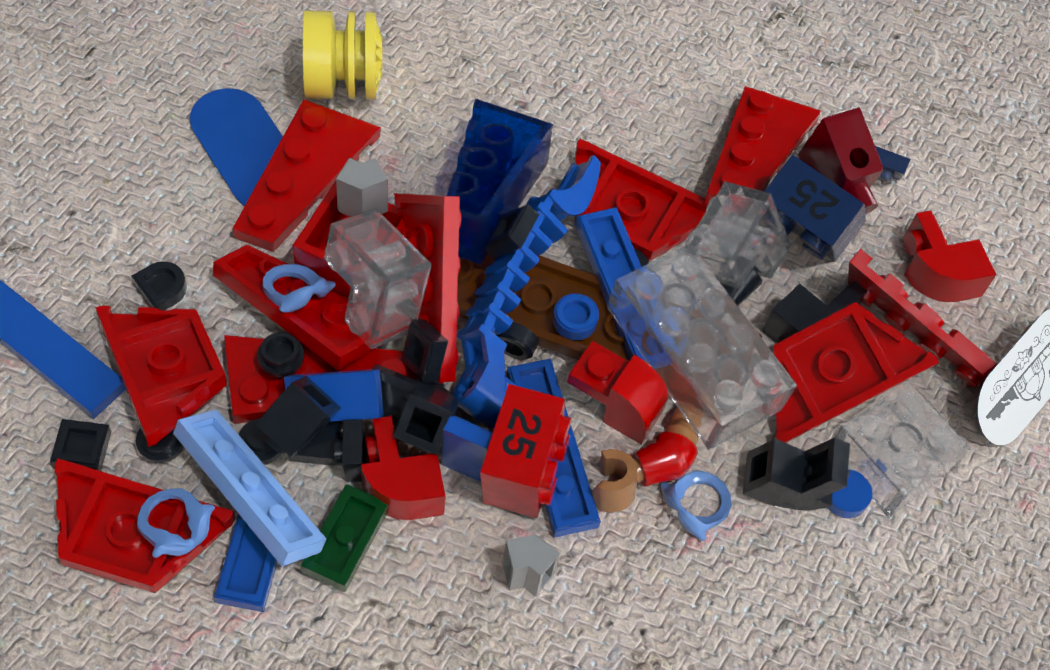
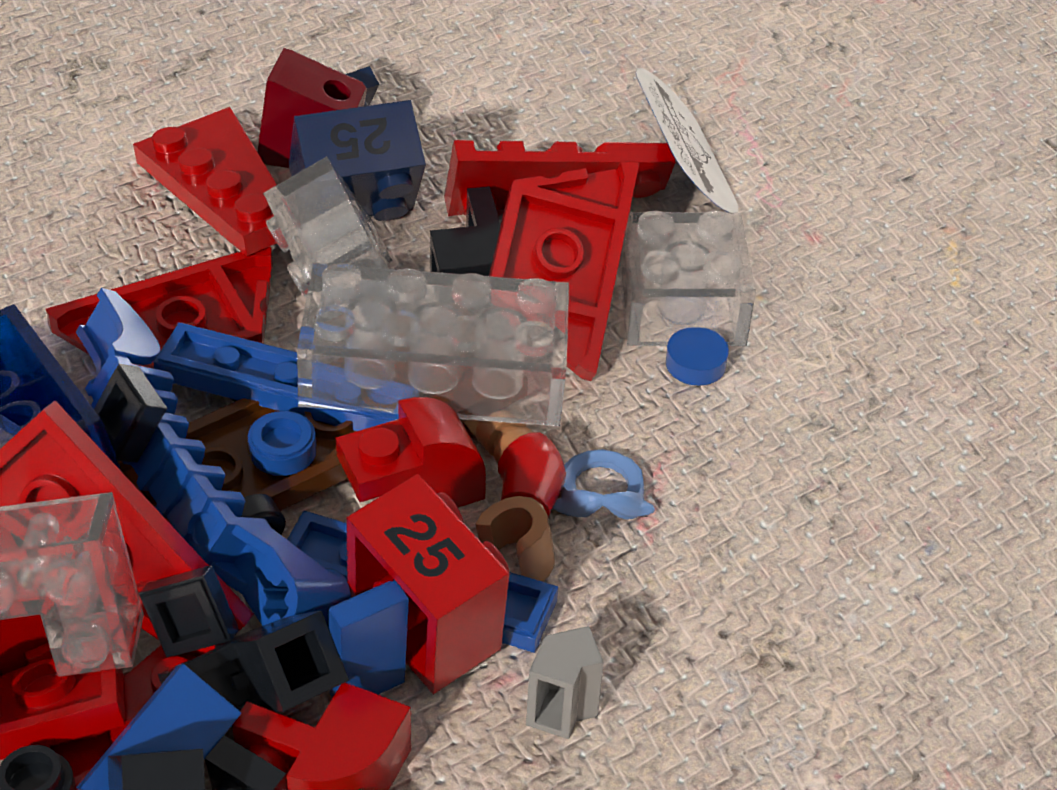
camera: 50 degrees left, 15 degrees down
black brick [743,437,850,510] -> none
red brick [904,210,997,302] -> none

